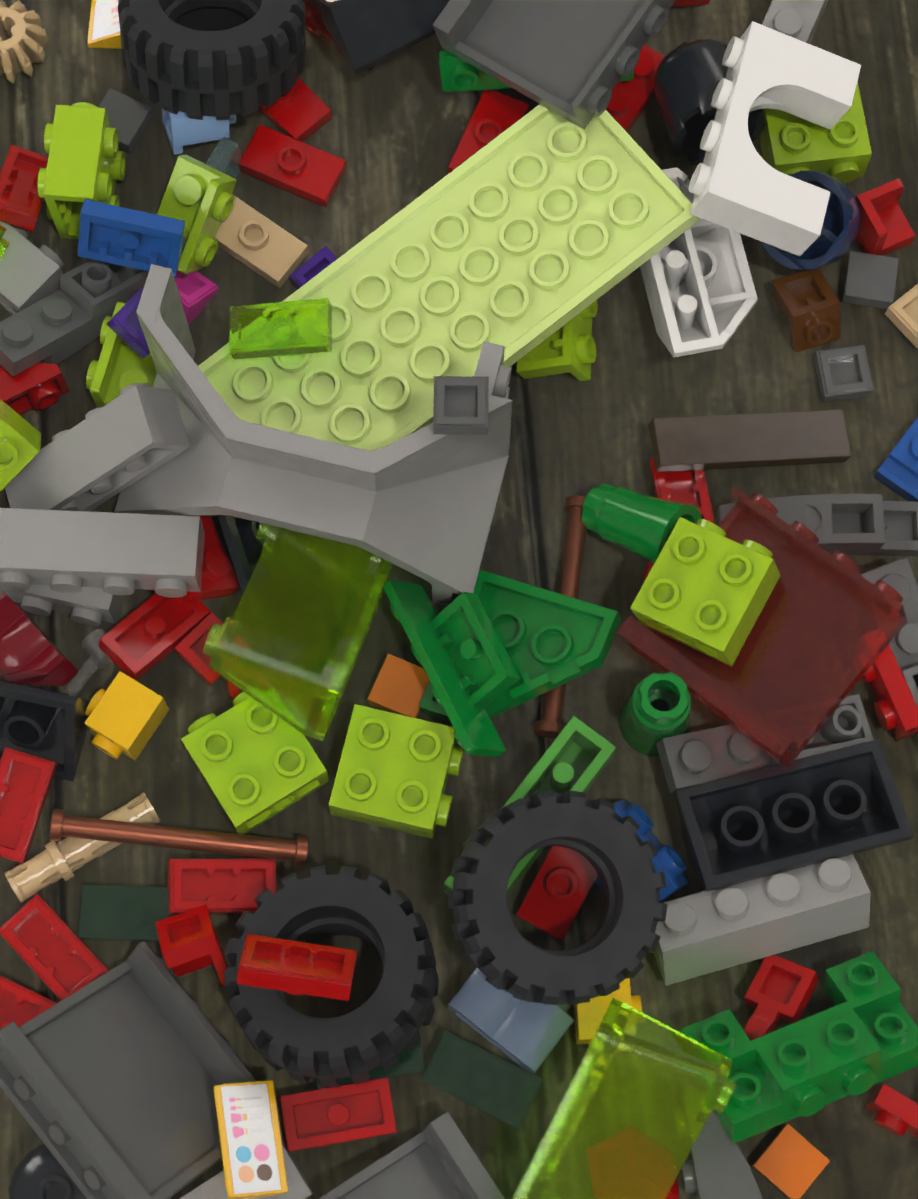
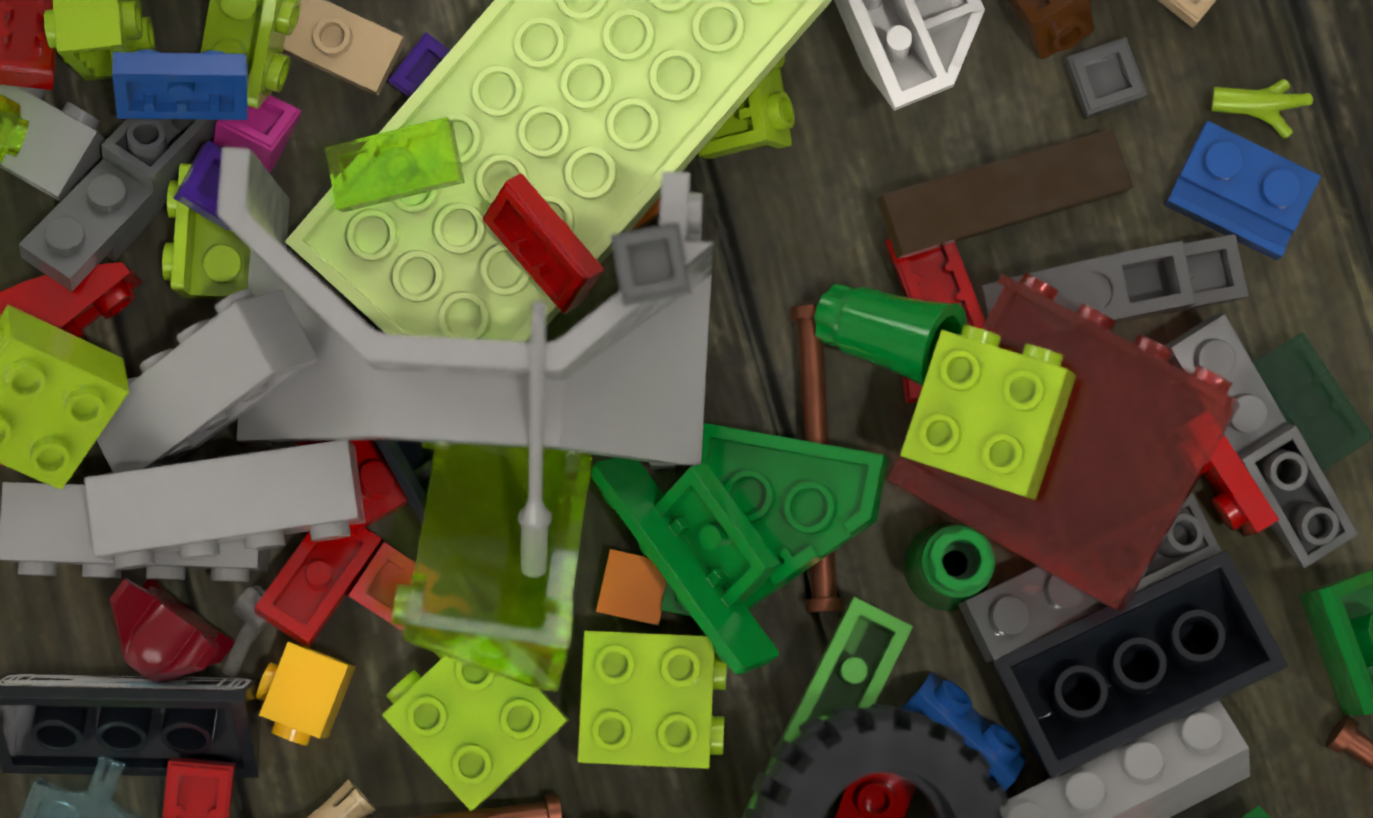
camera: 10 degrees left, 10 degrees up
none -> red plate [482,173,605,314]
none -> light grey piece [518,301,552,577]

